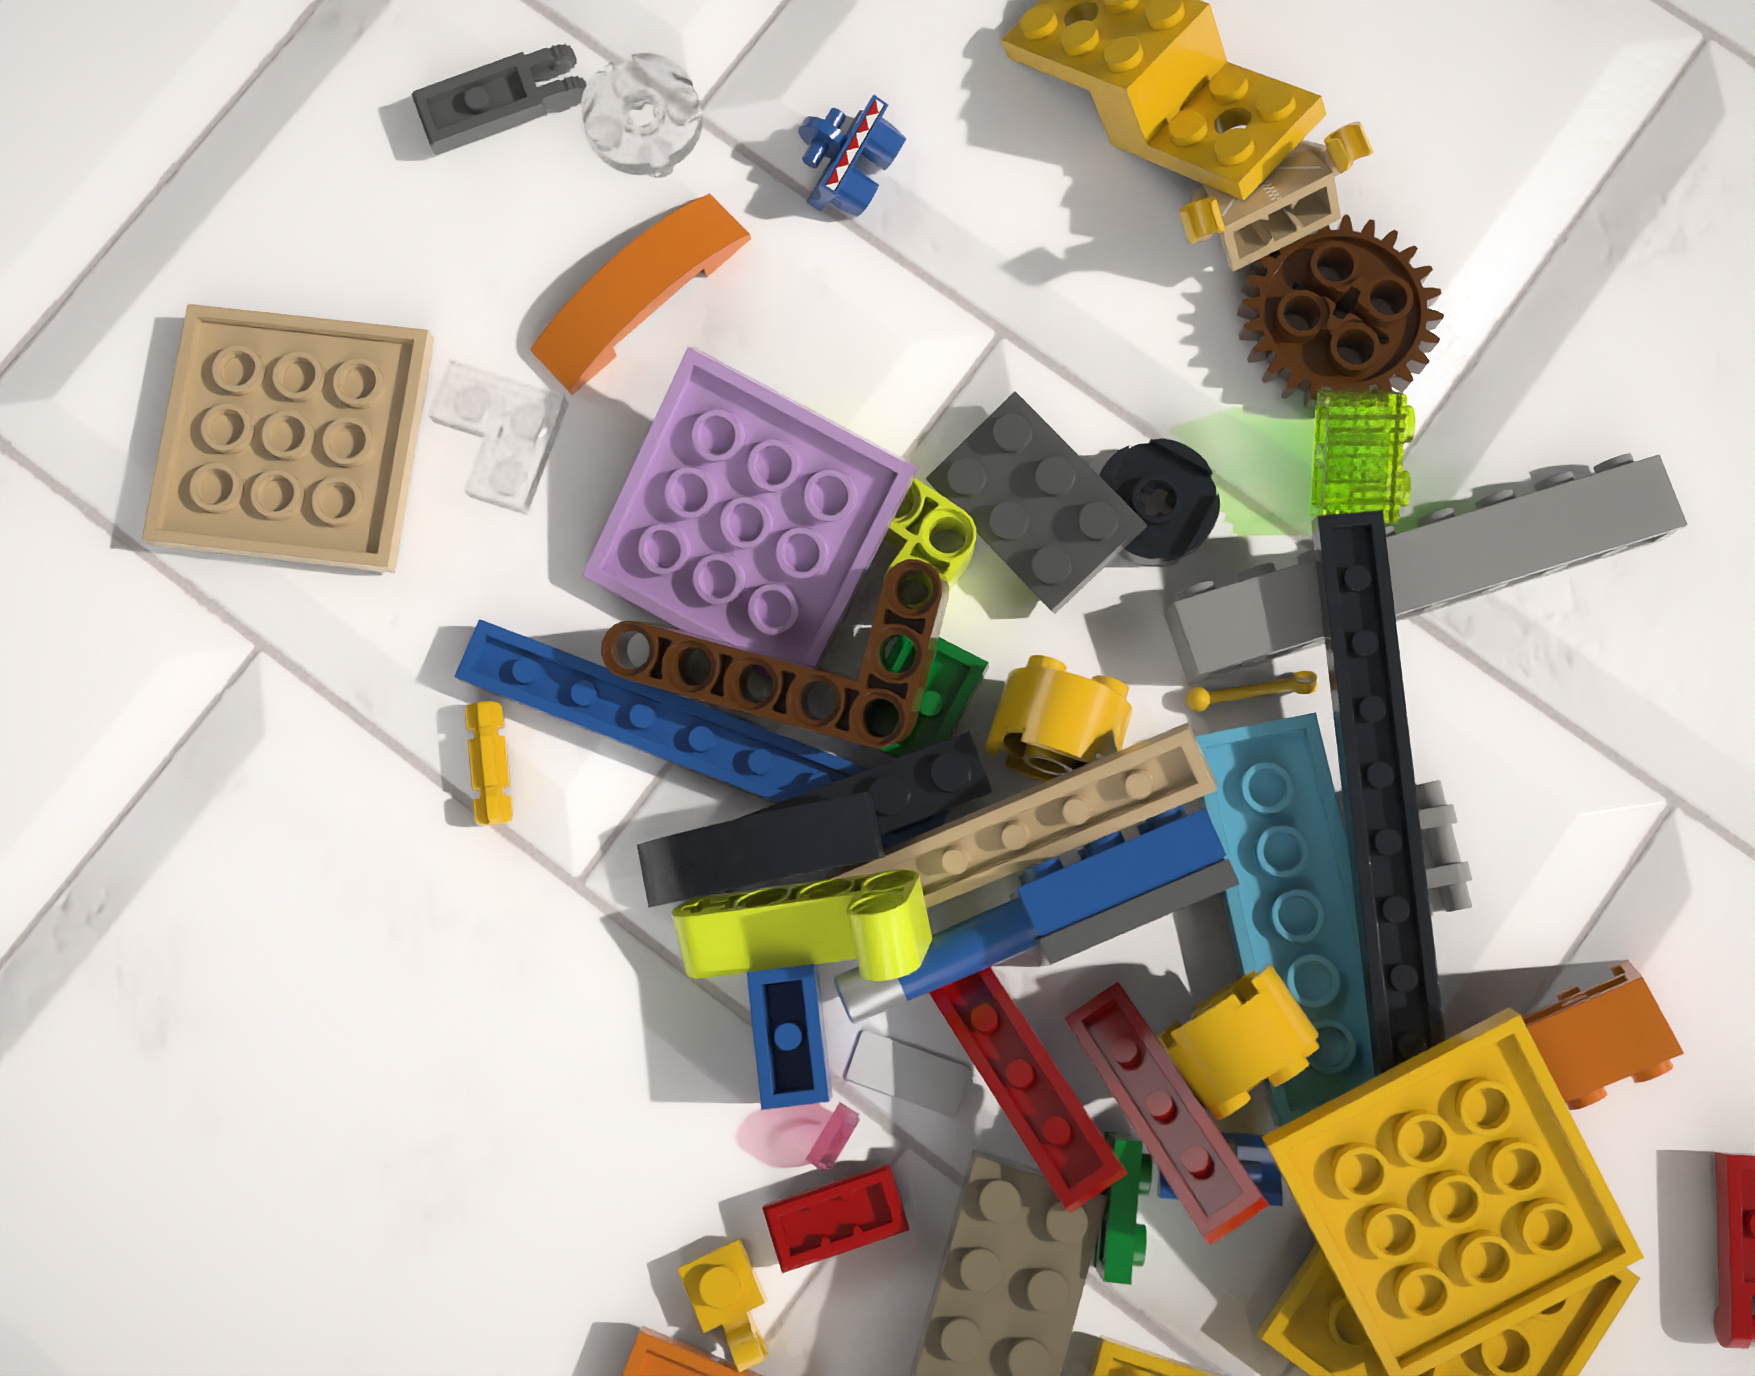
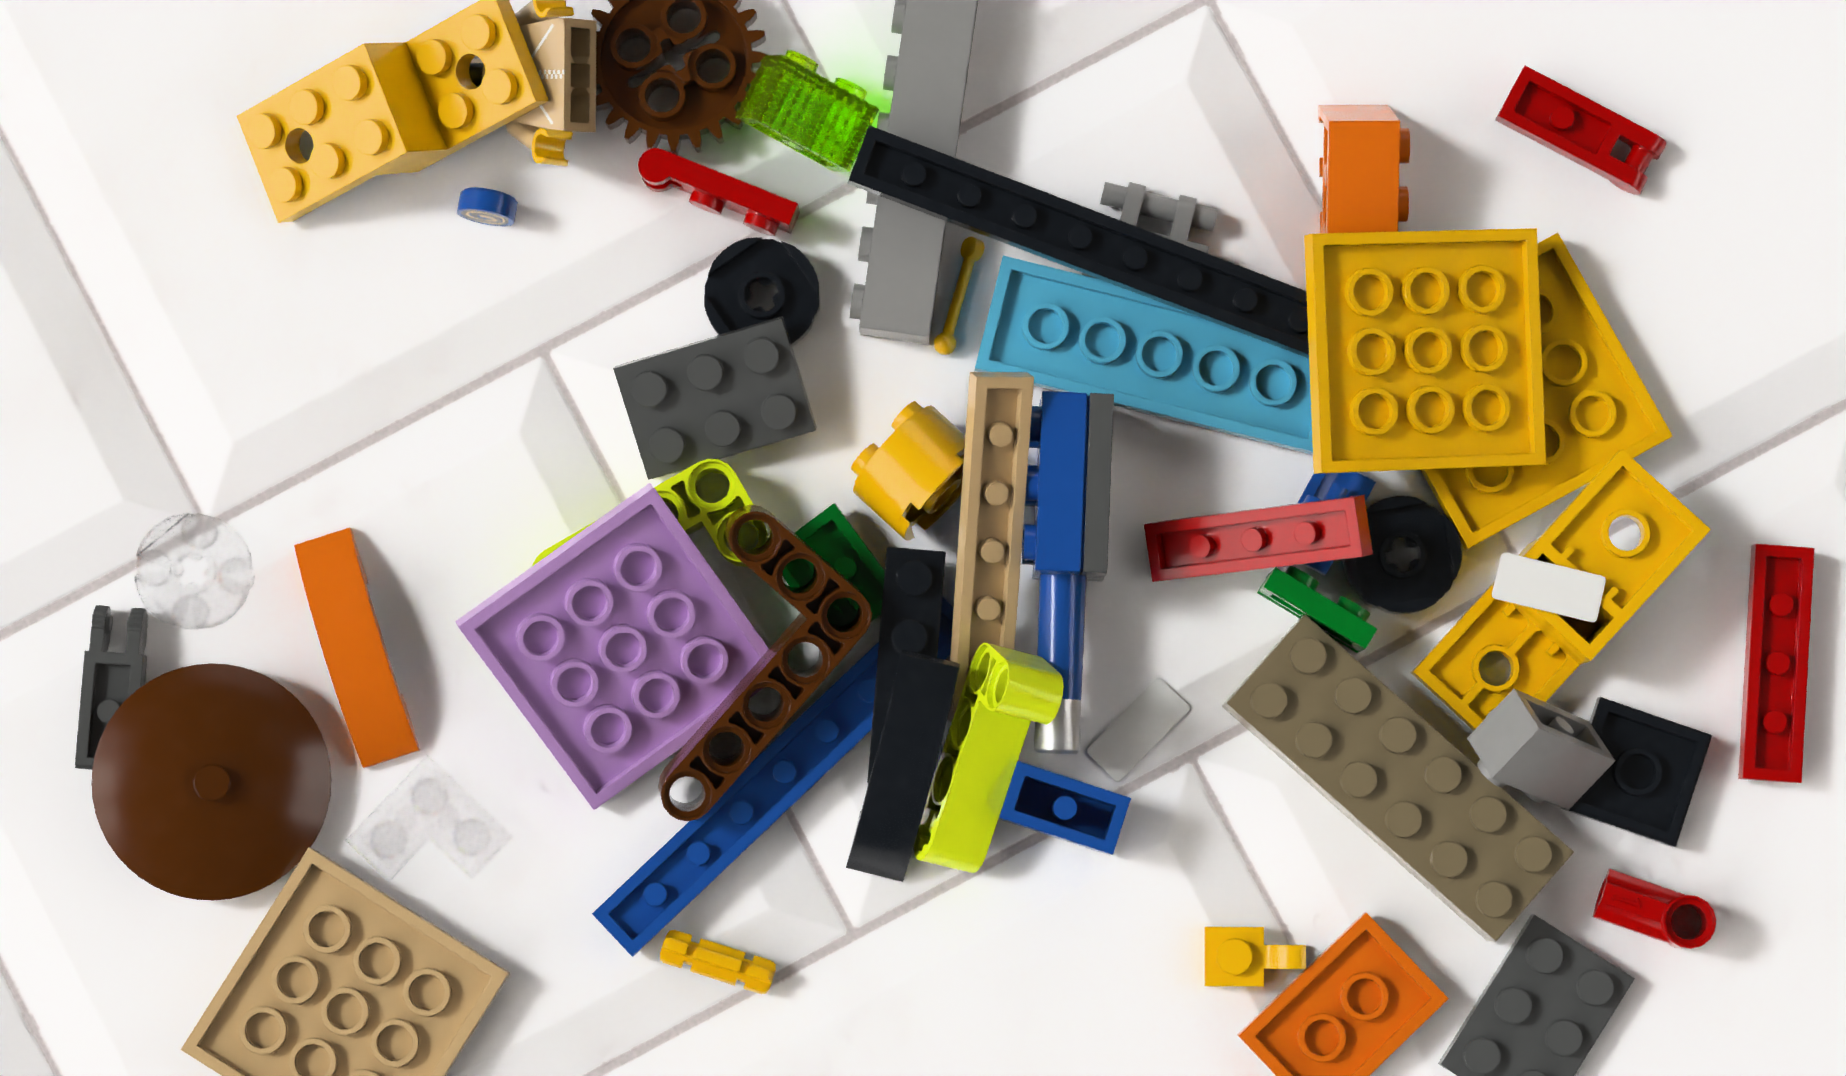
camera: 70 degrees left, 5 degrees up
red plate [762,1163,910,1274] -> none
blue hips [798,94,907,217] -> none
clear pink tile [805,1102,860,1172] -> none
red plate [929,966,1128,1213] -> none
yellow brick [1156,963,1319,1120] -> none
none -> reddish brown dish [91,663,332,901]
none -> blue tile [457,187,518,226]
none -> red plate [638,148,800,236]
none -> black plate [1342,496,1462,615]

